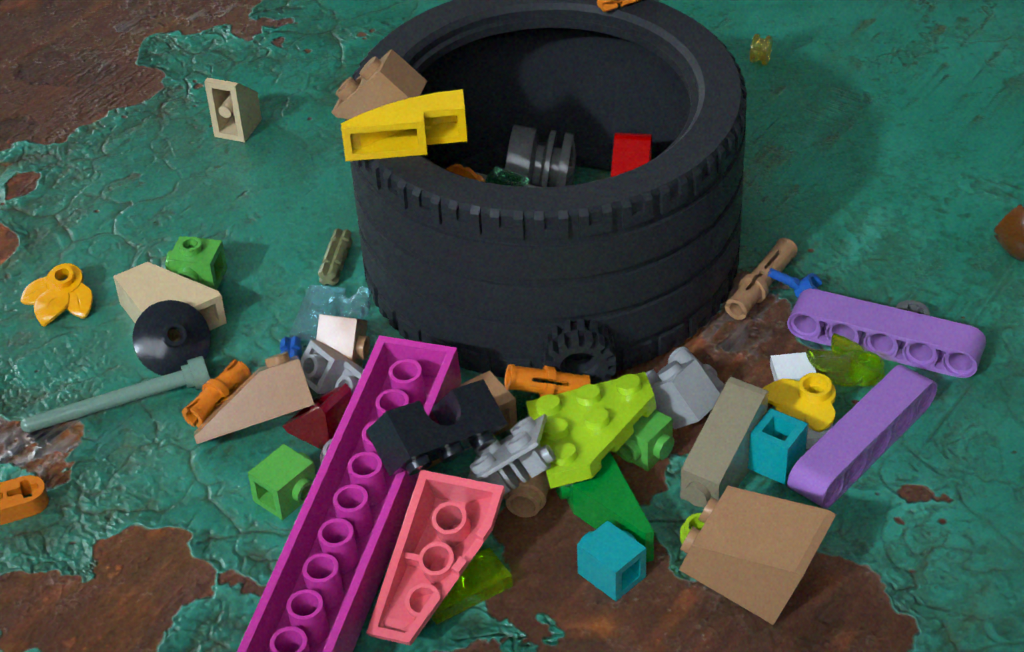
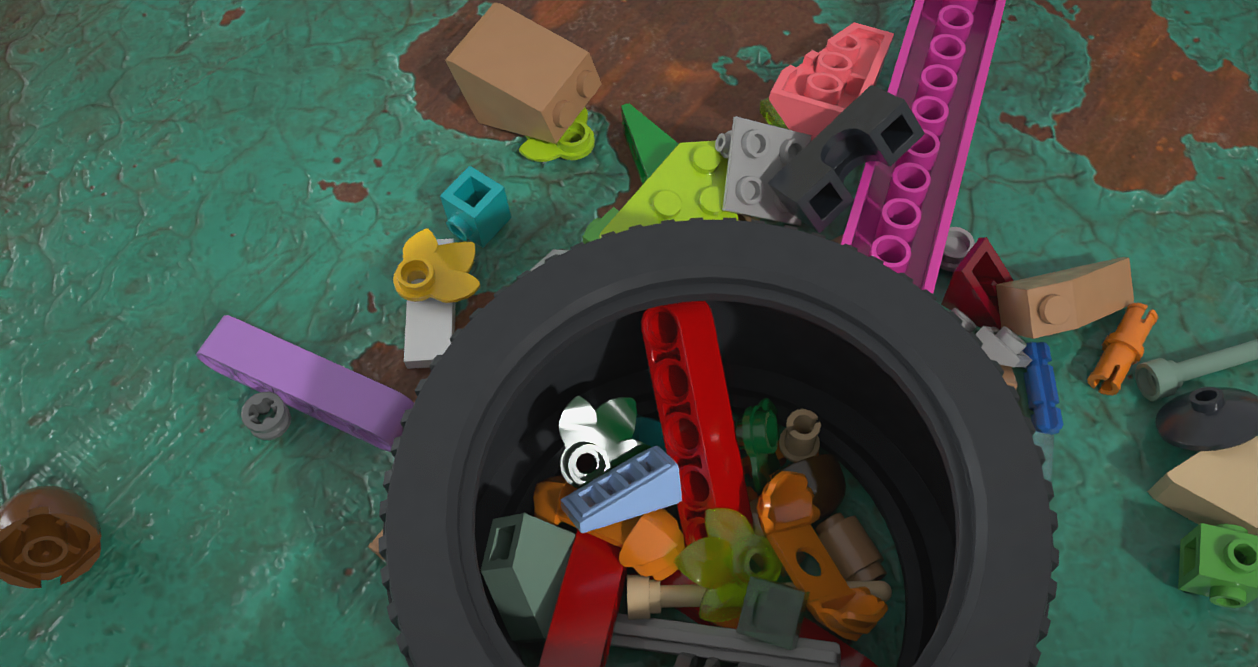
camera: 175 degrees left, 20 degrees up
bright green brick [248,444,316,520] -> none
medium nougat slope [331,49,427,119] -> none
yellow slope [341,89,467,161] -> none
teal brick [577,520,646,601] -> none
dark tan slope [680,377,769,508] -> none
blue hand [767,268,822,298] -> none
medium lavender beam [787,364,937,509] -> none
clear neon green plate [806,333,885,387] -> none

